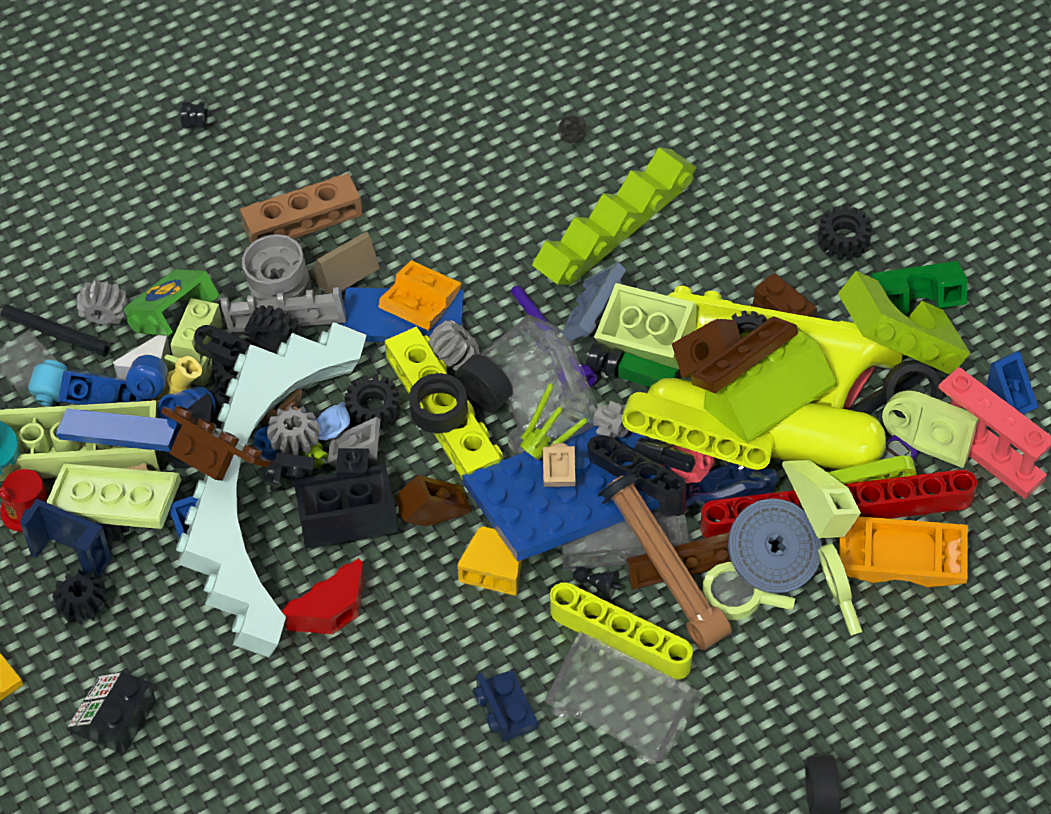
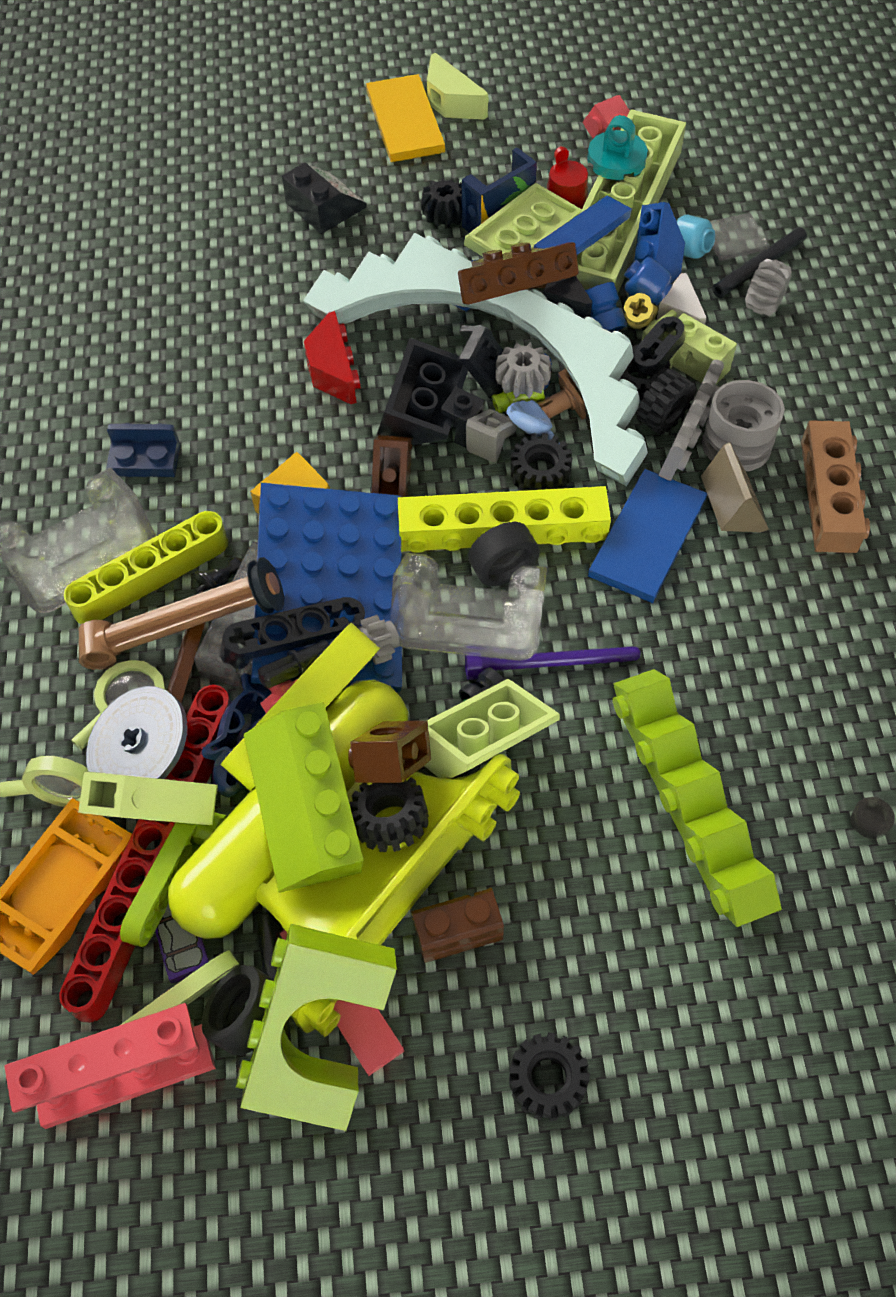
camera: 115 degrees right, 5 degrees up
bright green panel [123,269,220,336] -> none
light orange slope [378,260,461,331] -> none
black tyre [409,373,468,434] -> none
light grey gear [429,320,480,370] -> none
lime plant [519,383,587,461] -> none
tan bracket [543,443,575,487] -> none
sand blue wing [562,262,626,341] -> none
reddish brown tile [691,316,798,394] -> none
green arch [871,261,968,313] -> none
blue slope [986,351,1038,414] -> none

